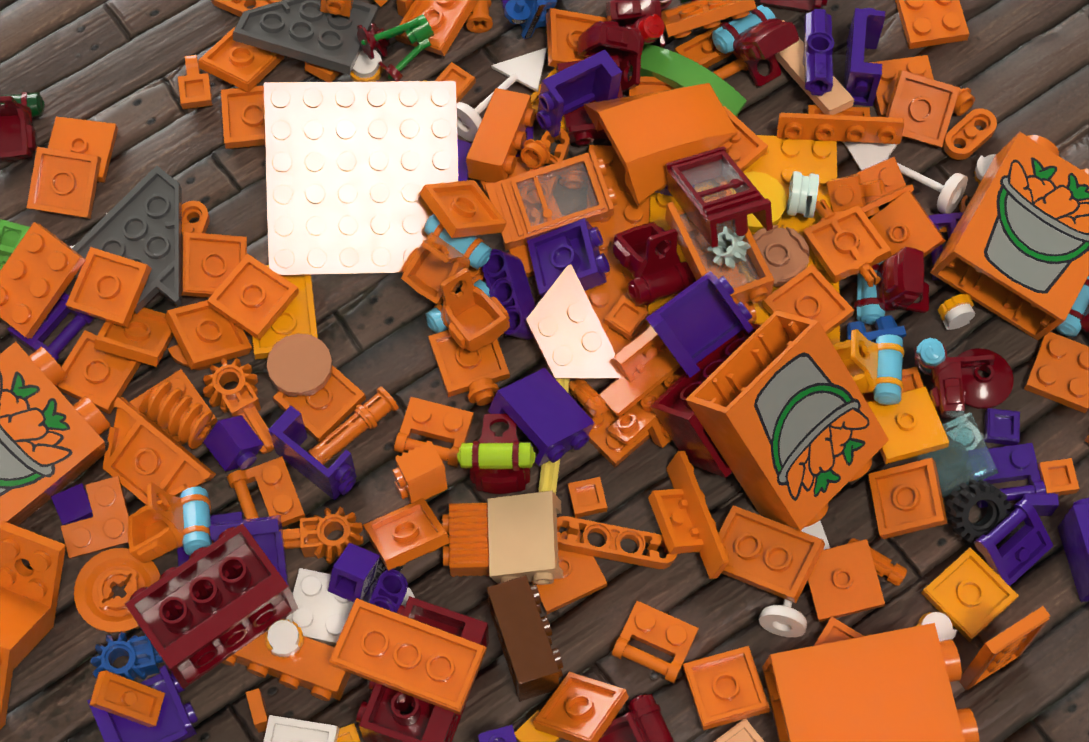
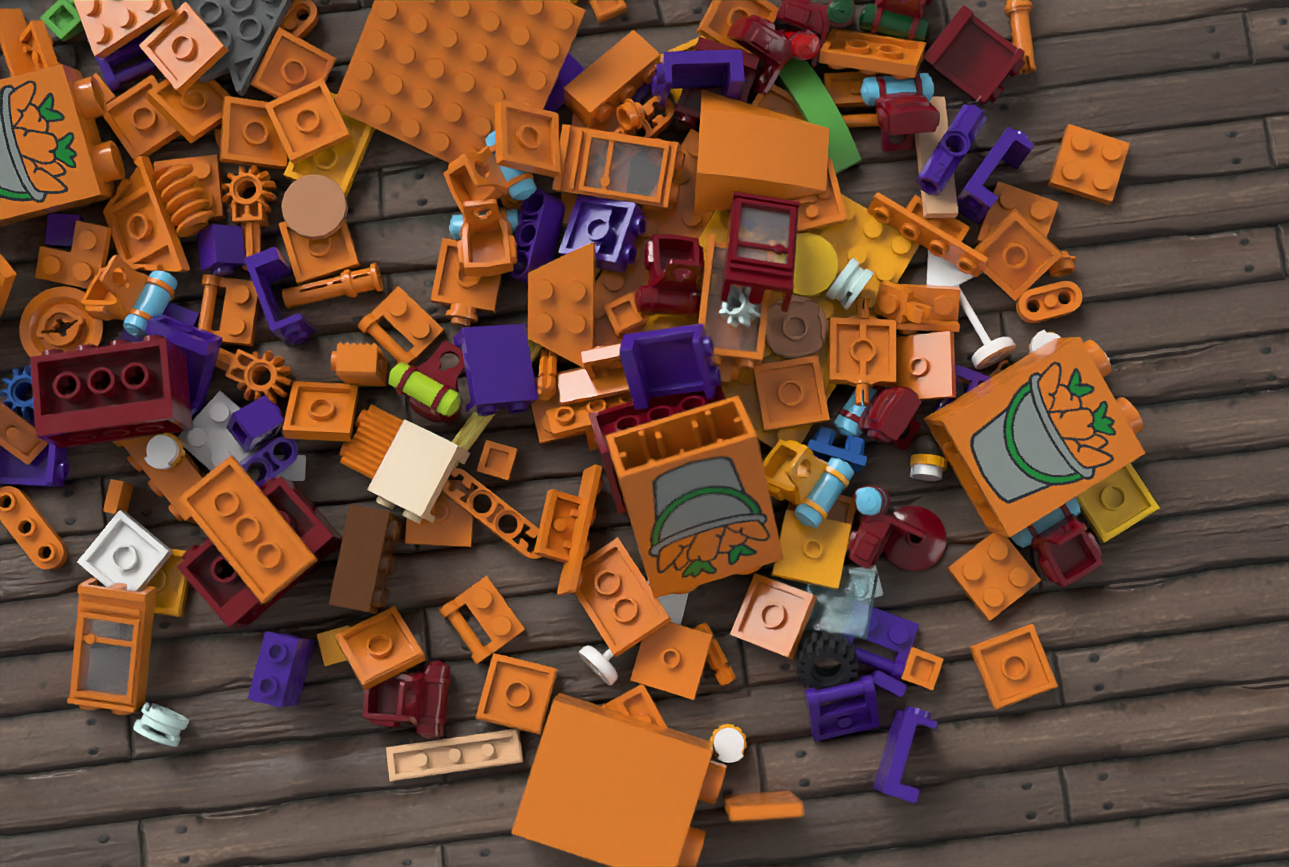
camera: 30 degrees right, 15 degrees up
white piece [456,48,547,142] -> none
light orange plate [921,547,1019,642] -> none
dark purple tile [984,408,1020,445] -> none

